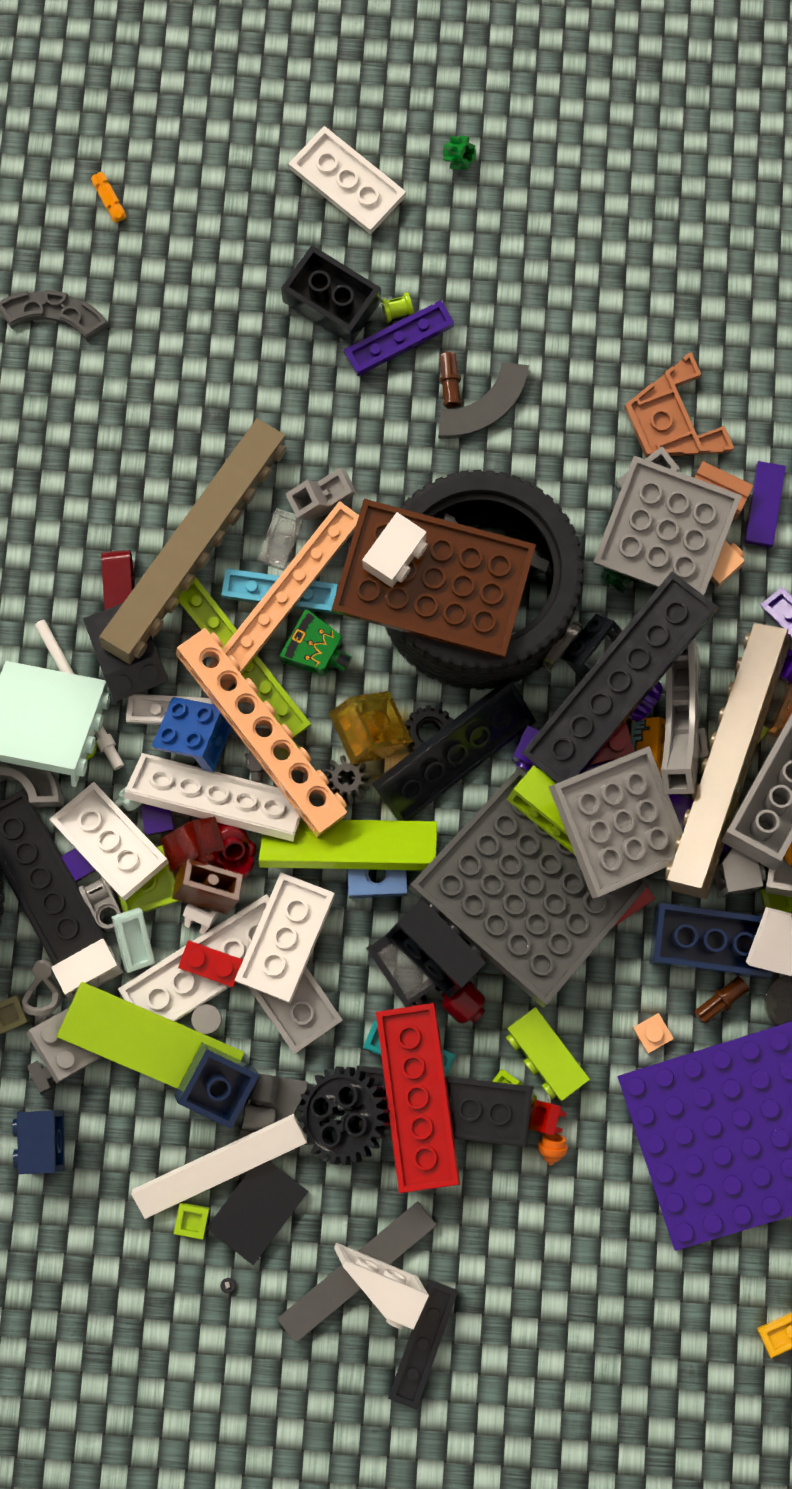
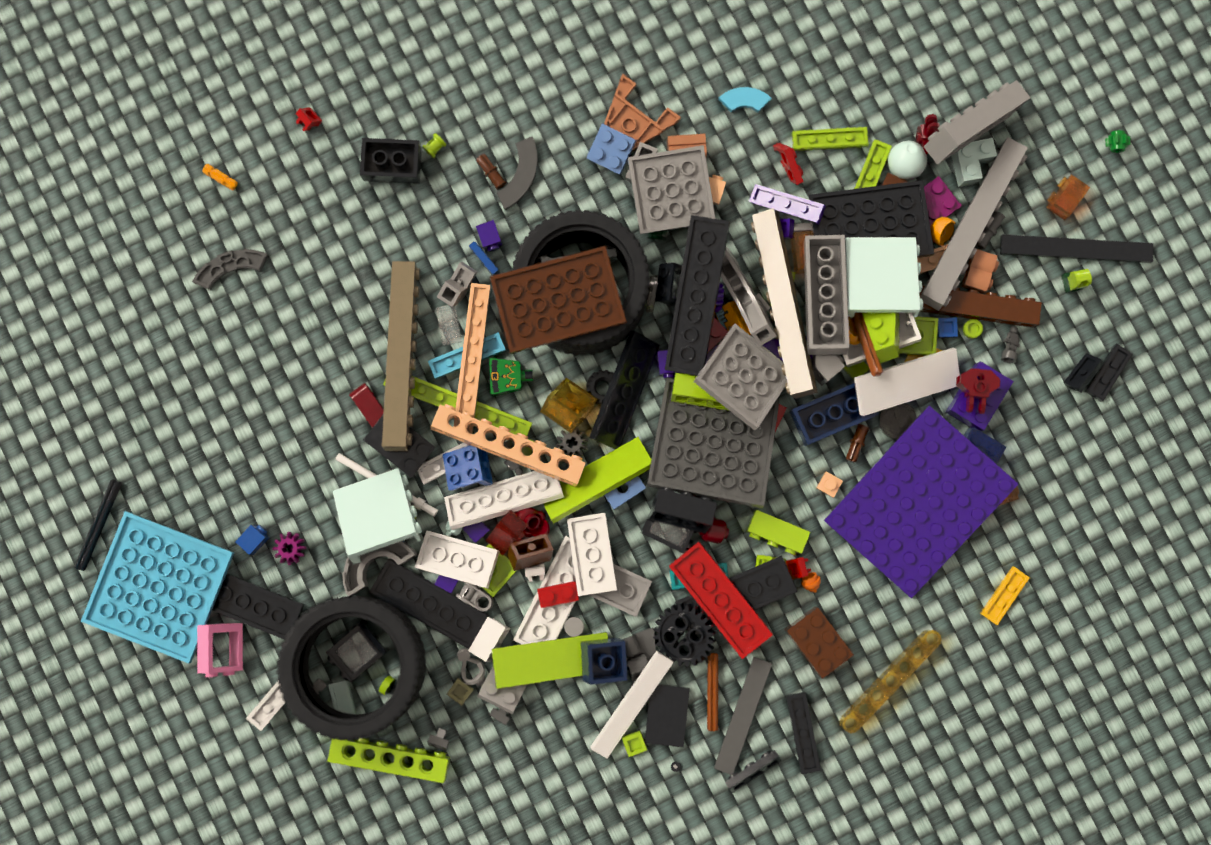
camera: 30 degrees left, 5 degrees up
dark blue brick [12,1110,65,1174] -> none
light aqua tile [112,907,155,973] -> none
white plate [289,126,406,235] -> none
white slope [334,1243,429,1330] -> none
dark purple plate [344,300,454,377] -> none
white brick [362,512,428,587] -> none
green gear [443,135,476,170] -> none
dark purple tile [744,461,786,548] -> none
none -> red tile [296,107,322,131]
none -> blue tile [469,242,499,276]
none -> dark purple brick [476,220,502,252]
none -> medium blue plate [586,124,637,175]
none -> dark orange axle [707,653,718,731]
none -> black plate [725,750,781,793]
none -> reddish brown brick [784,607,853,679]
none -> clear yellow beam [839,629,942,733]

